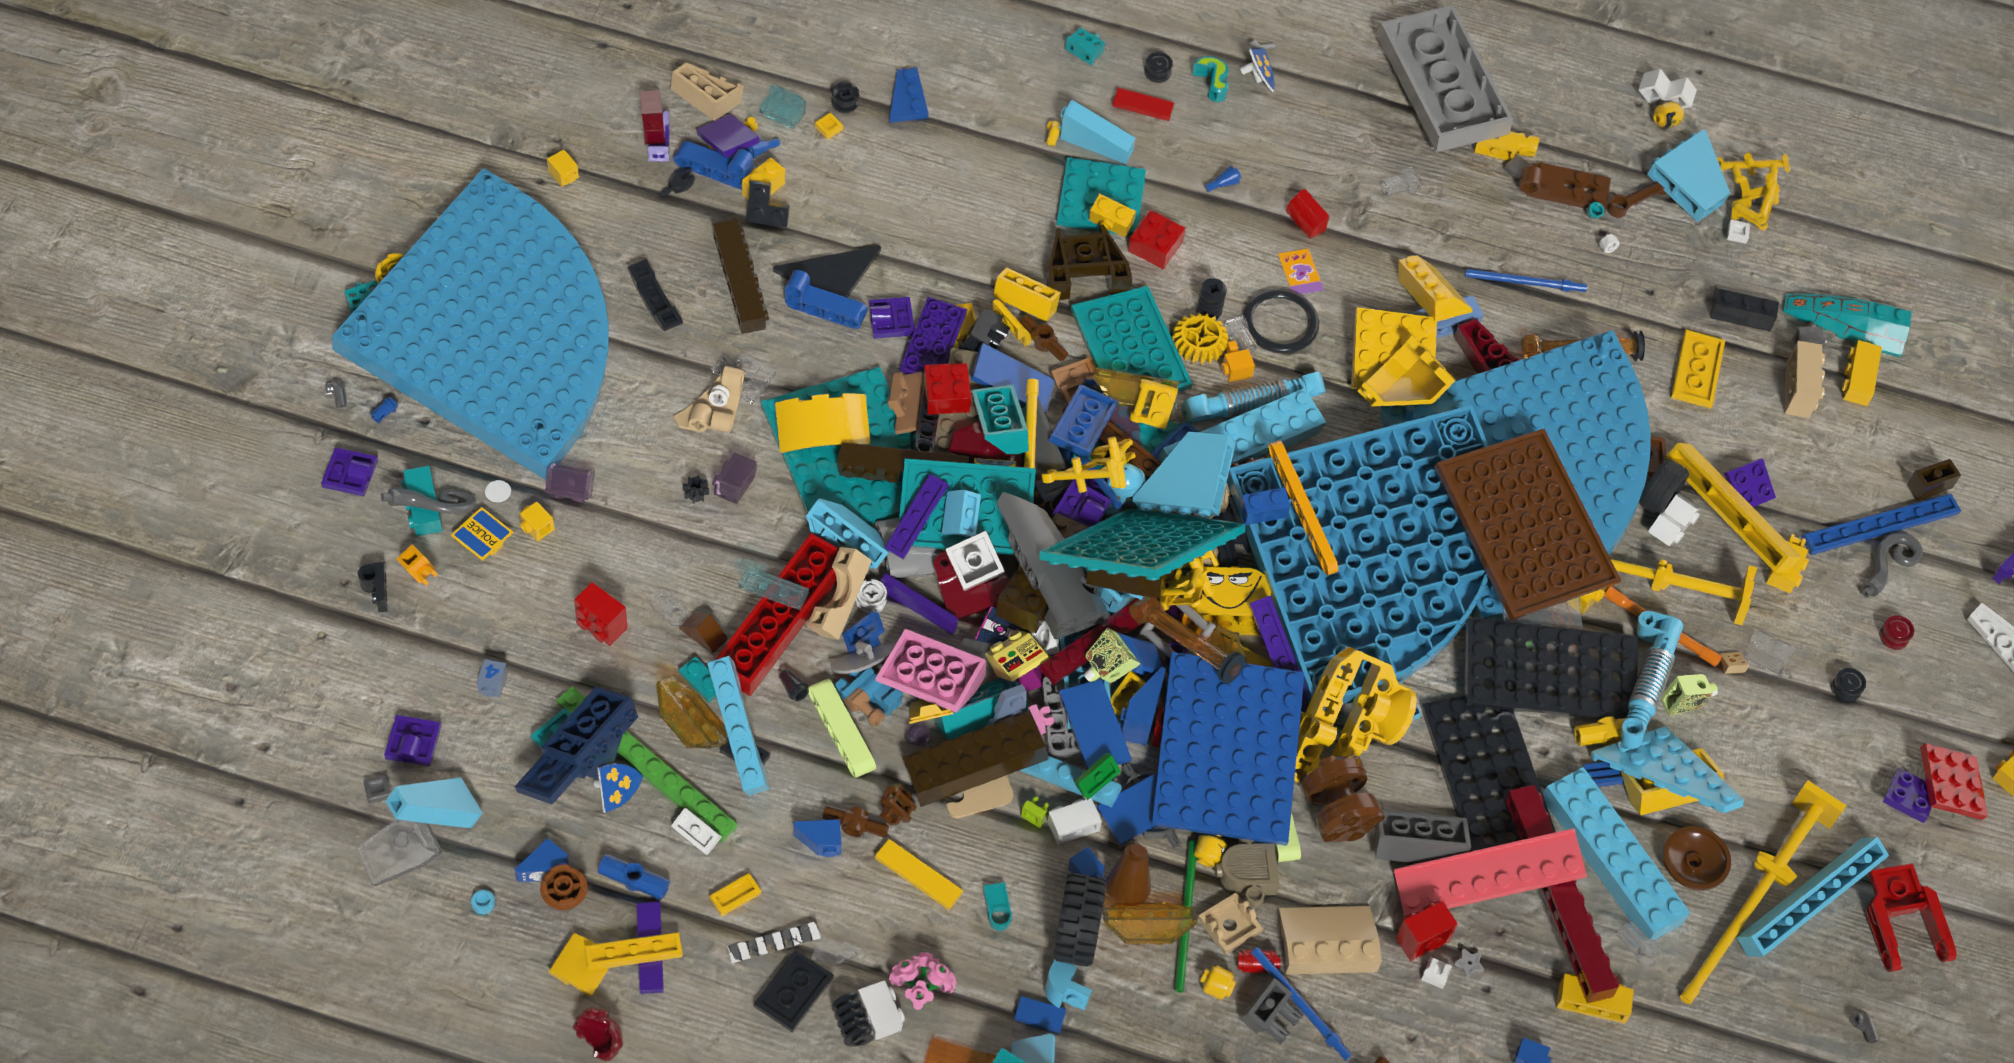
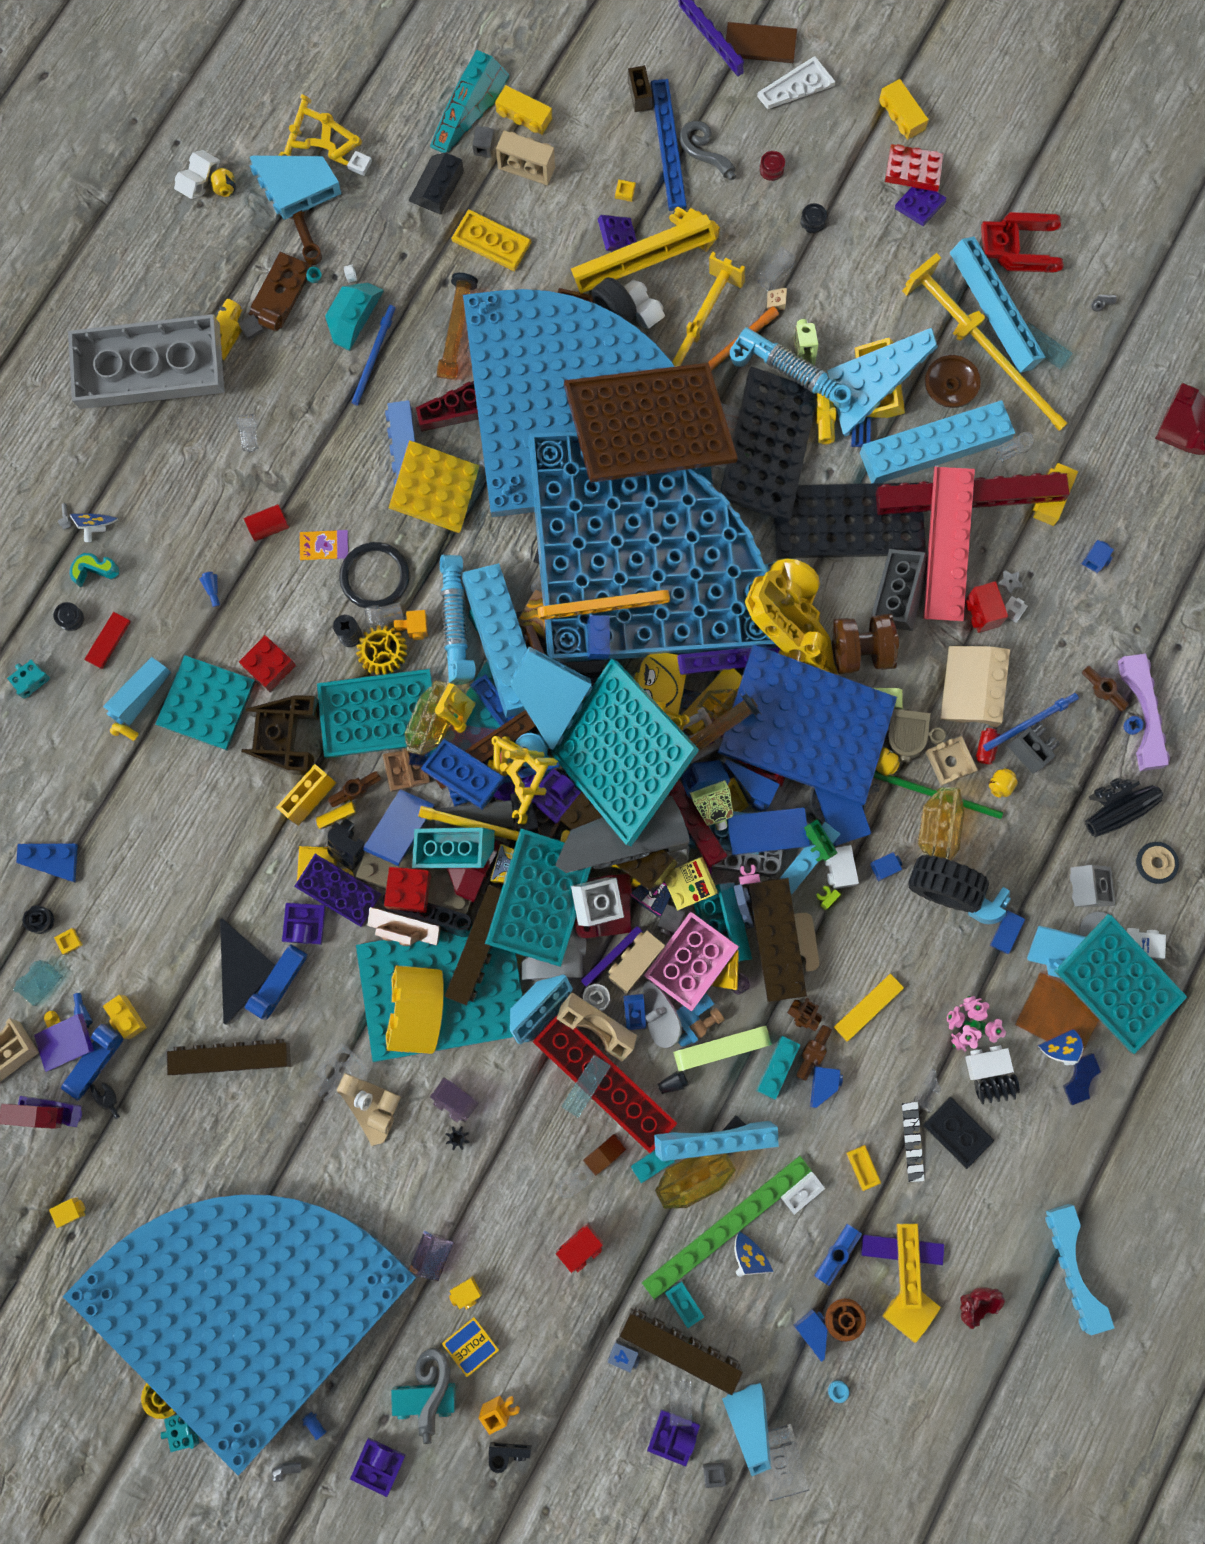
camera: 70 degrees left, 20 degrees up
white sticker [485,480,511,503] -> none
dark blue wedge [515,687,638,805] -> none
black slope [627,259,683,331] -> none
black plate [747,180,790,227] -> none
dark purple tile [885,474,949,560] -> none
medium azure panel [942,490,981,538] -> none
teal piece [983,882,1012,931] -> none
yellow brick [1089,194,1136,238] -> none
reddish brown cone [1106,843,1151,906] -> none
yellow panel [1357,335,1456,406] -> none
yellow slope [1398,255,1472,322] -> none
none -> teal wedge [325,282,384,351]
none -> tan brick [608,931,665,994]
none -> yellow tile [615,179,636,202]
none -> dark brown brick [619,1307,743,1395]
none -> clear tile [670,1381,692,1426]
none -> teal brick [755,1036,800,1100]
none -> clear light blue tile [1026,322,1073,369]

